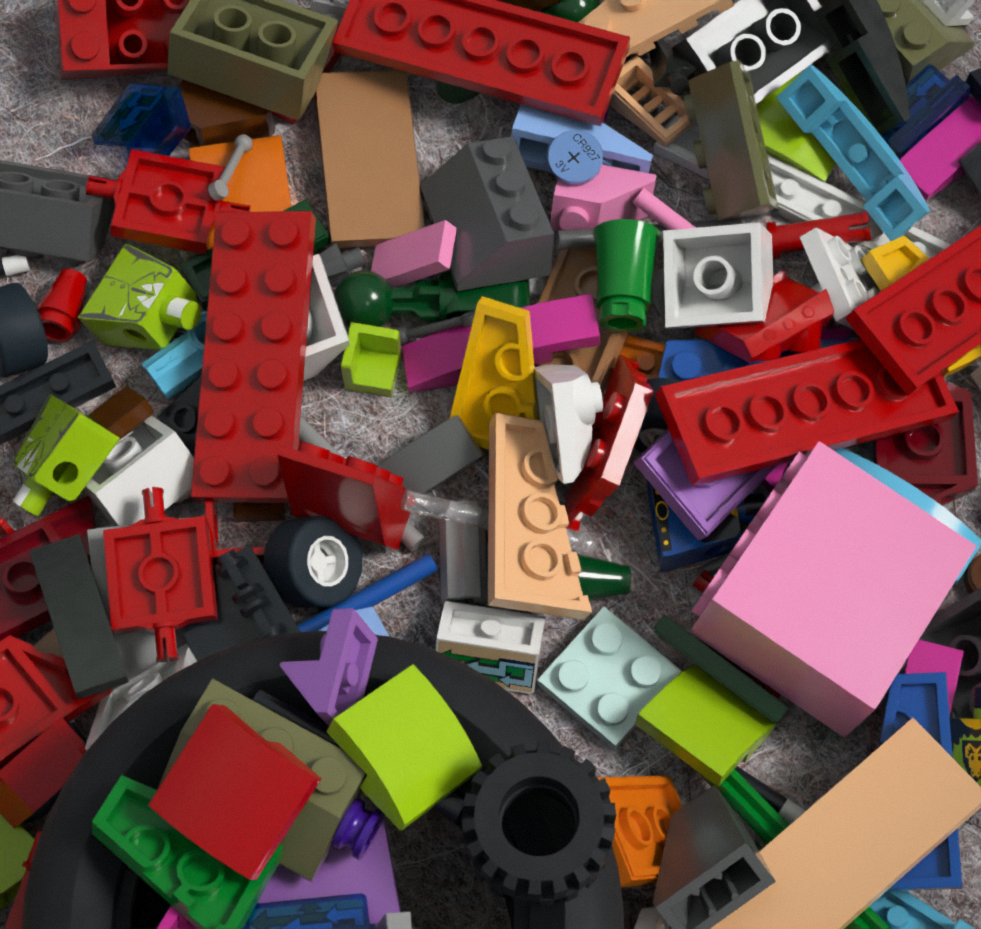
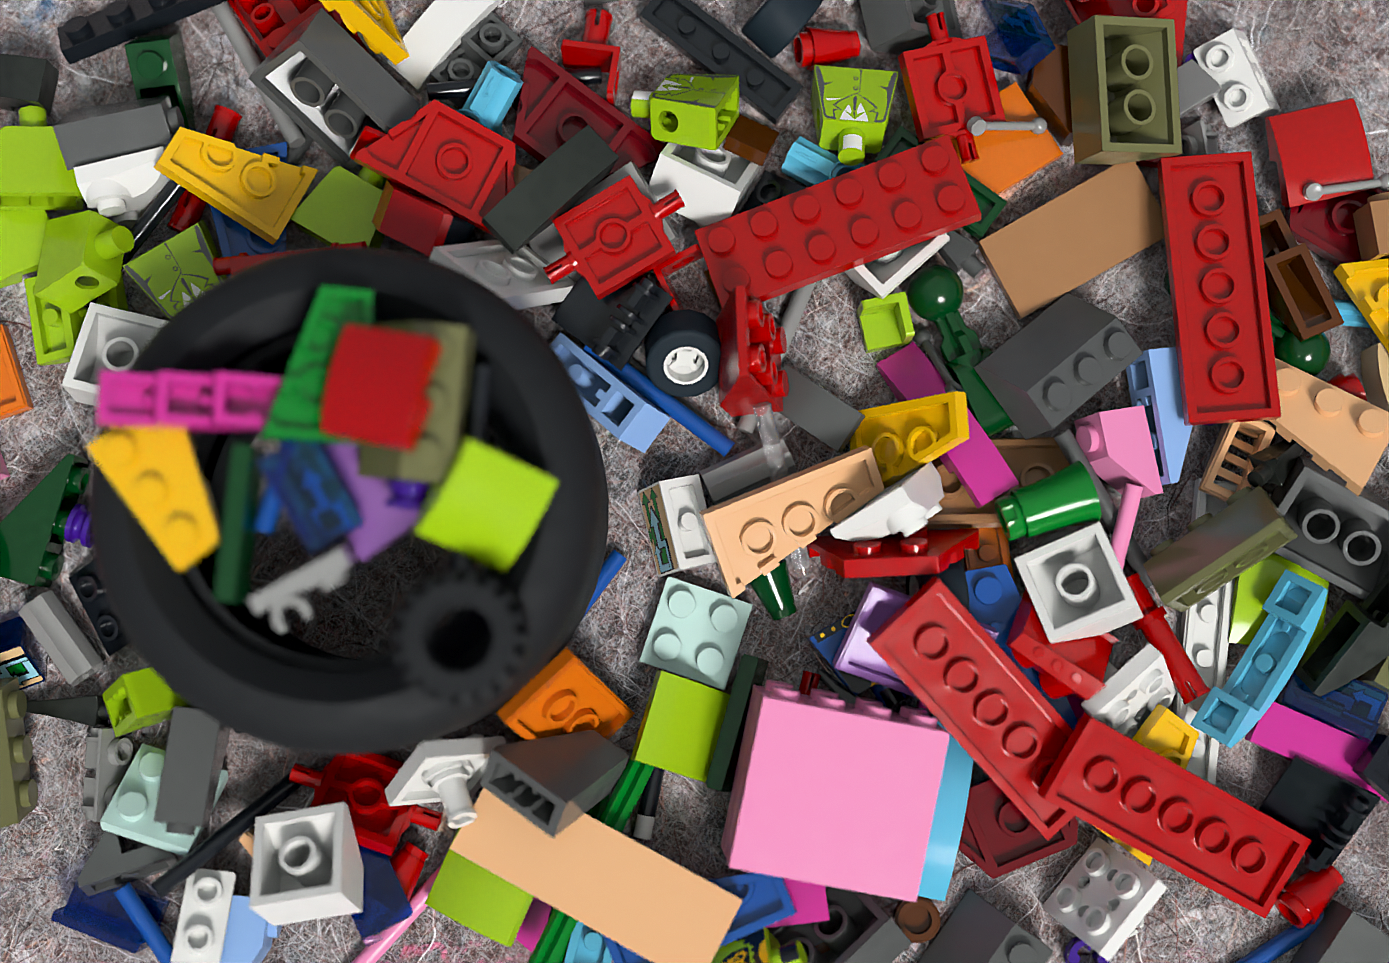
camera: 65 degrees right, 15 degrees up
medium lavender slope [279,608,378,726] -> none
bright pink tile [371,220,457,287] -> none
medium blue piece [548,130,603,185] -> none

